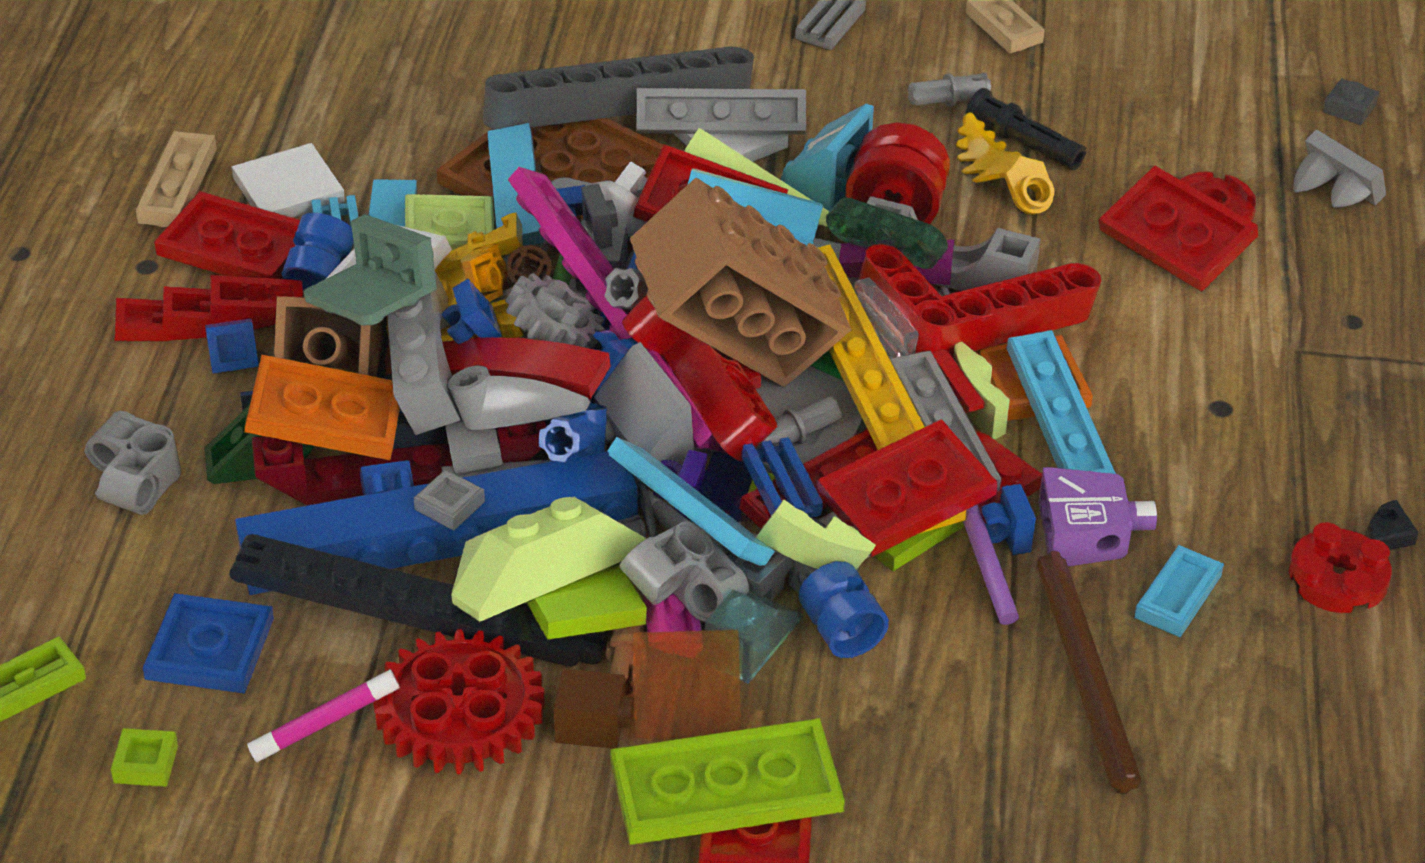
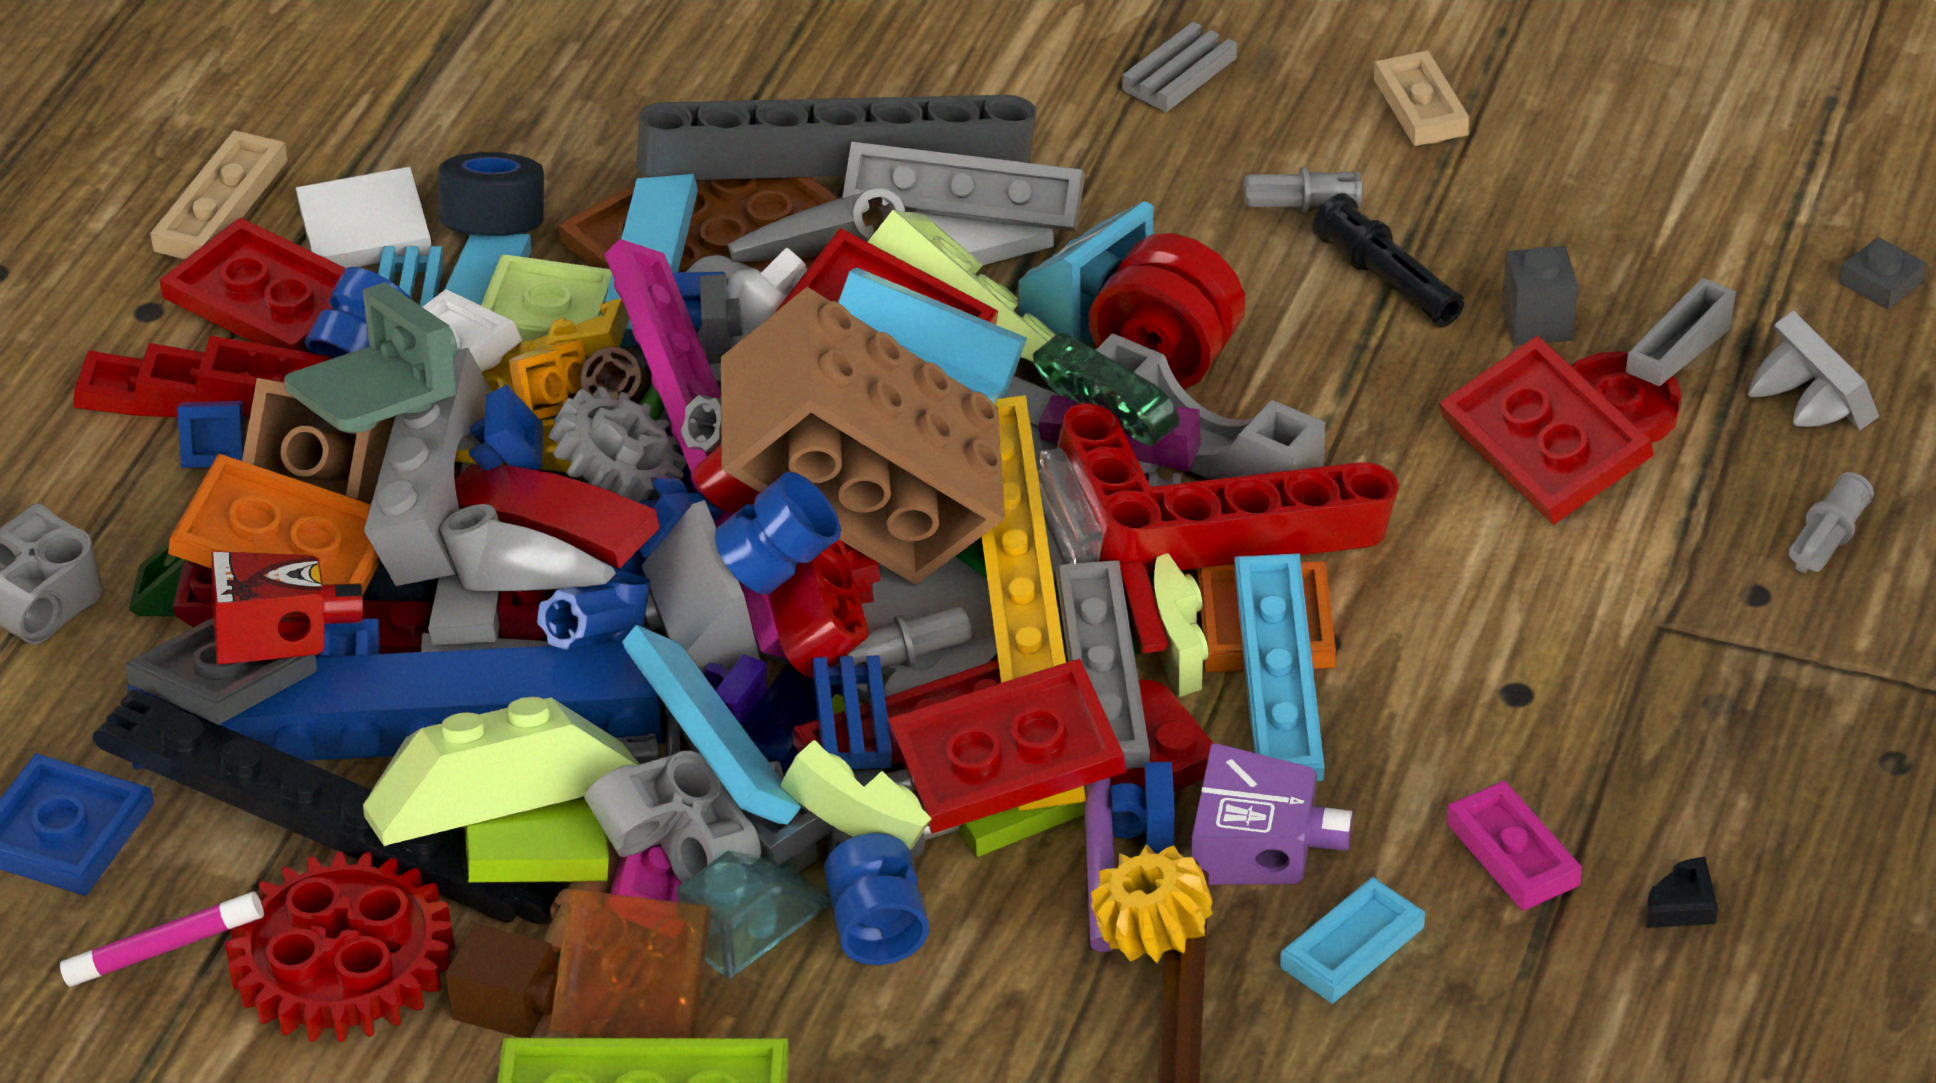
camera: 15 degrees right, 0 degrees up
light grey tile [414,469,485,530] -> none
yellow plant [956,113,1054,215] -> none
red plate [1289,522,1392,613] -> none
none -> dark grey tile [126,618,317,725]
none -> red torso [211,552,363,664]
none -> black wheel [438,152,544,236]
none -> blue wheel [715,472,841,595]
none -> light grey piece [728,188,905,262]
none -> yellow gear [1091,844,1213,963]
none -> dark pink plate [1446,780,1582,911]
none -> dark grey brick [1502,246,1578,346]
none -> light grey piece [1625,277,1736,386]
none -> light grey axle [1788,472,1874,574]

